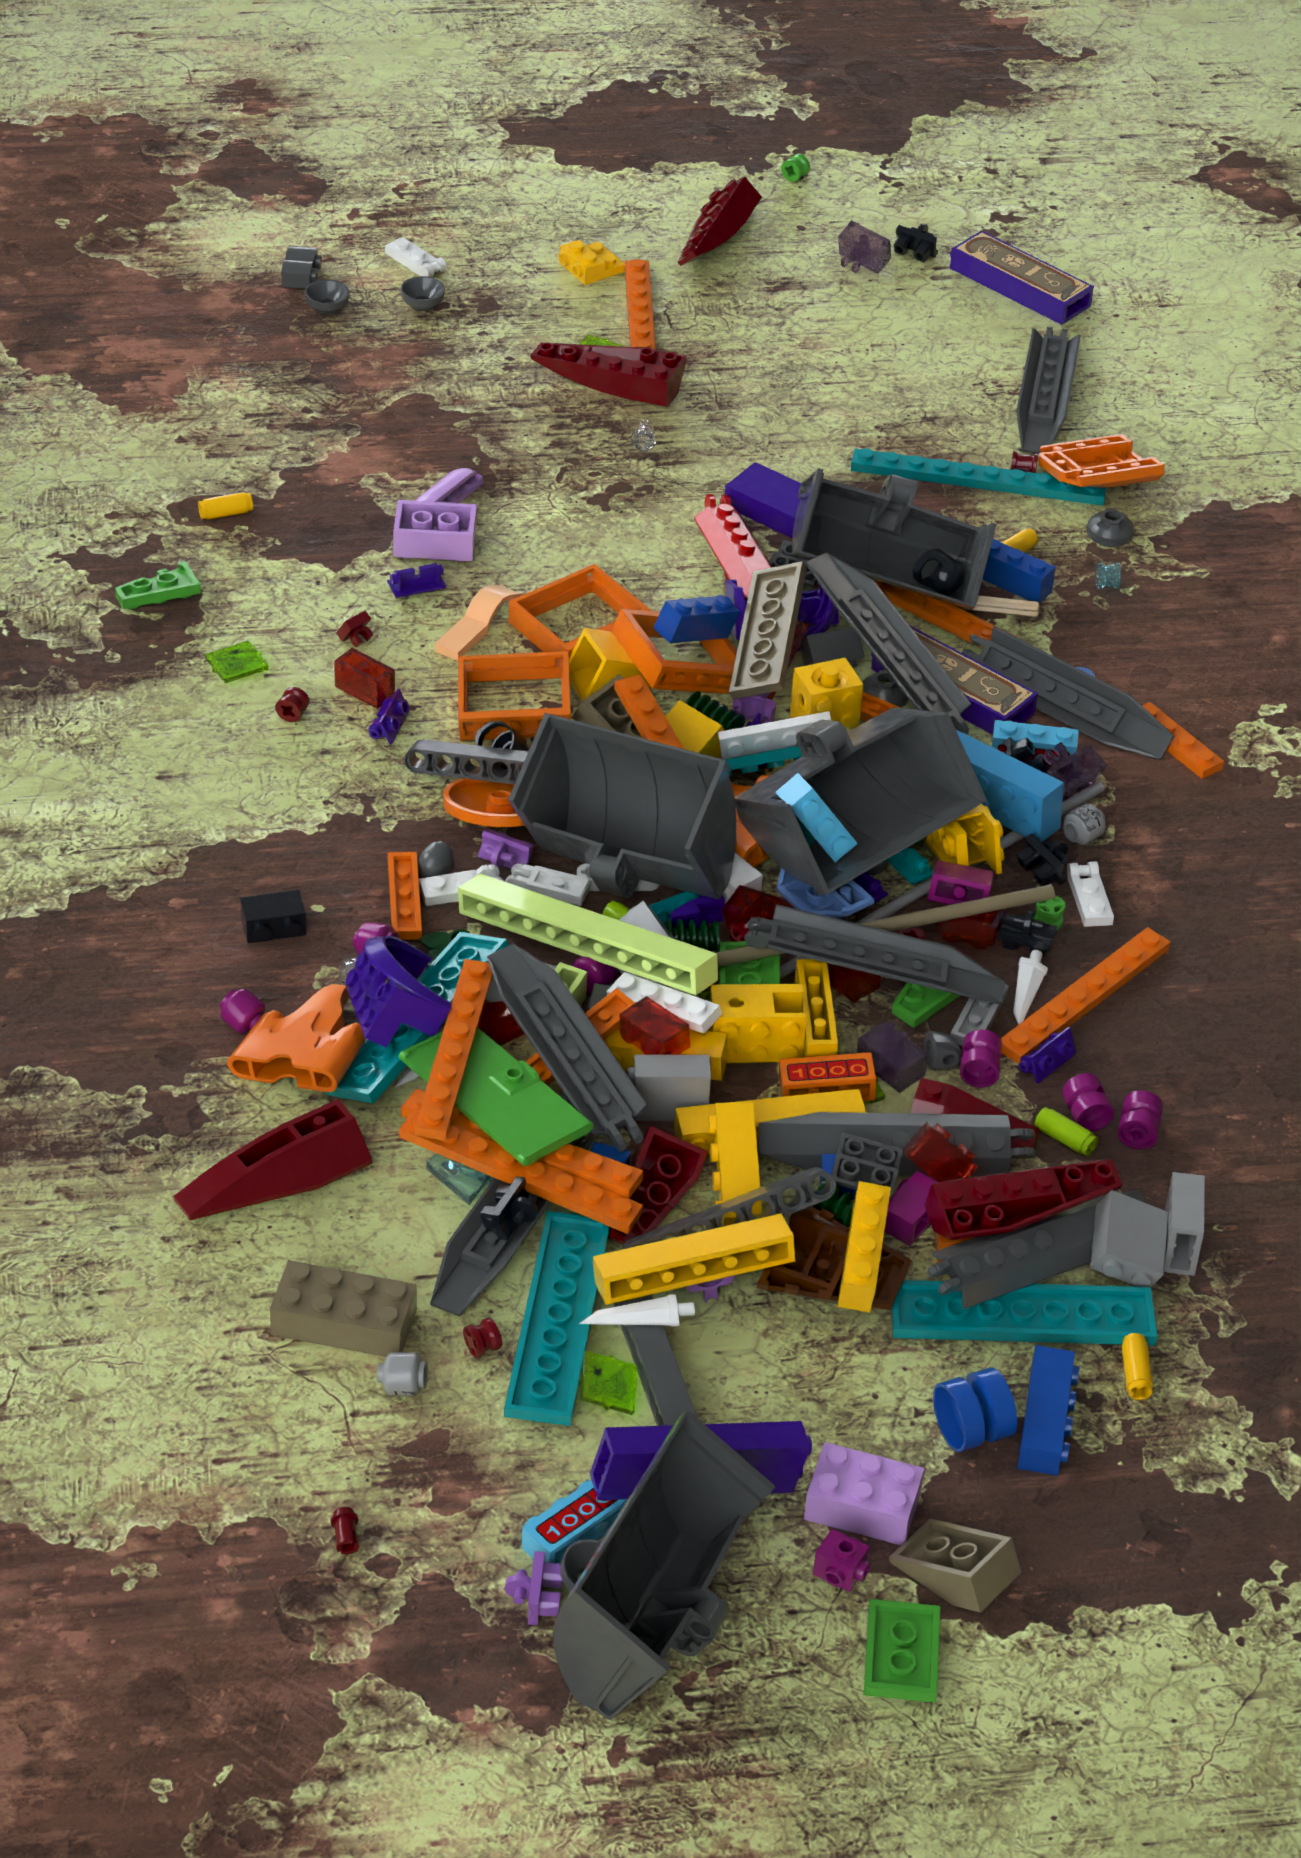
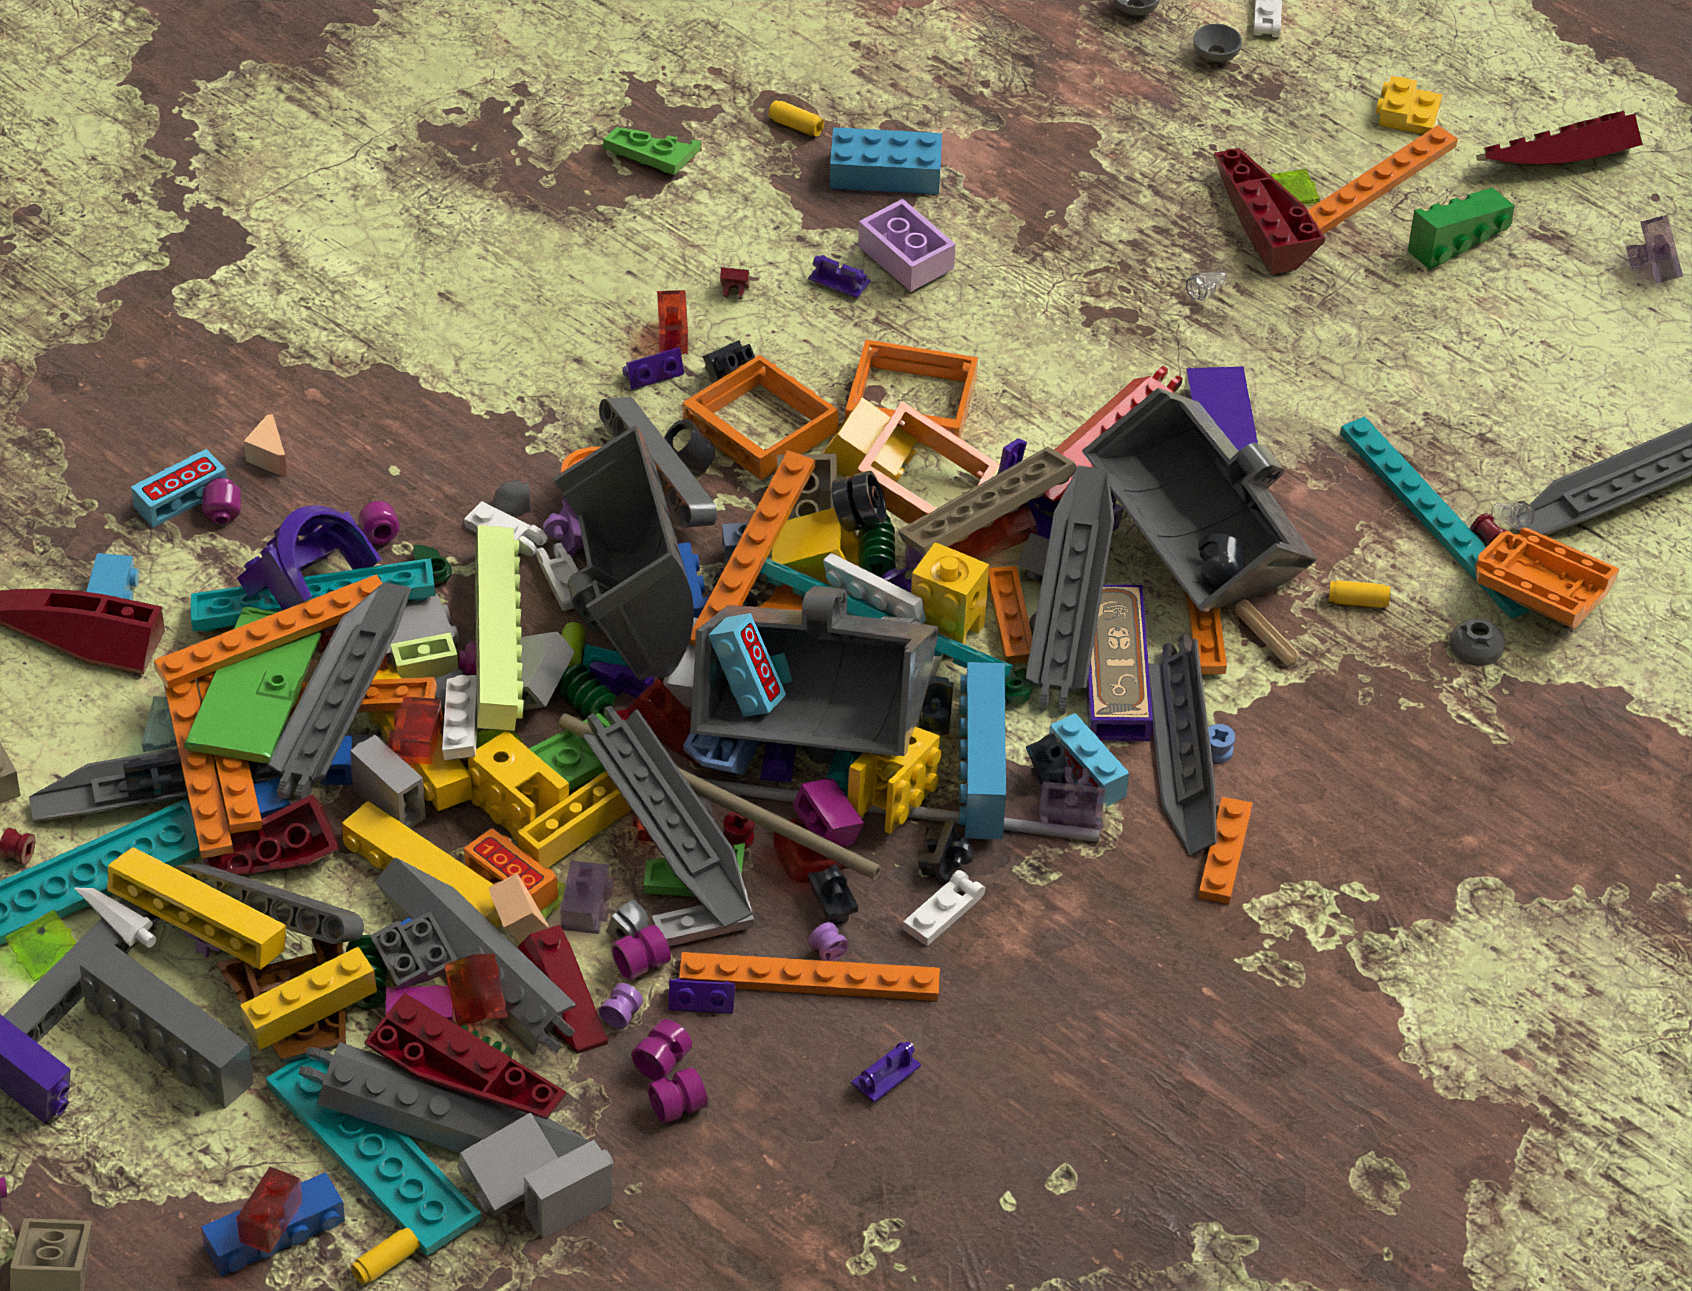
camera: 50 degrees right, 5 degrees up
clear neon green piece [205,641,269,683] -> none
orange rock [227,984,366,1092] -> none
black brick [240,890,306,943] -> none
dark red wheel [275,687,310,722] -> none
orange plate [388,852,422,940] -> none
lavender brick [415,468,484,503] -> none
light nougat piece [435,585,524,661] -> none
blue brick [654,595,740,644] -> none
yellow brick [708,1102,762,1226] -> none
lavender brick [804,1442,925,1545] -> none
blue wheel [933,1367,1017,1452] -> none
blue brick [983,539,1056,604] -> none
white bar [1013,950,1048,1025] -> none
bright green wheel [1034,895,1065,930] -> none
lime piece [1035,1107,1099,1156] -> none
light grey head [1063,804,1106,845] -> none
clear light blue wheel [1095,562,1121,589] -> none
none -> dark grey brick [79,941,254,1108]
none -> dark azure brick [86,553,139,600]
none -> medium azure brick [131,449,227,528]
none -> clear red brick [236,1166,303,1254]
none -> light nougat slope [244,414,287,476]
none -> light nougat slope [489,873,549,943]
none -> medium lavender wheel [599,983,643,1029]
none -> black hips [702,340,755,383]
none -> medium lavender wheel [808,922,849,961]
none -> dark azure brick [829,127,942,194]
none -> black wheel [831,470,887,533]
none -> dark purple hinge [851,1041,921,1103]
none -> green wedge [1407,188,1515,270]
none -> clear cone [1491,501,1534,530]

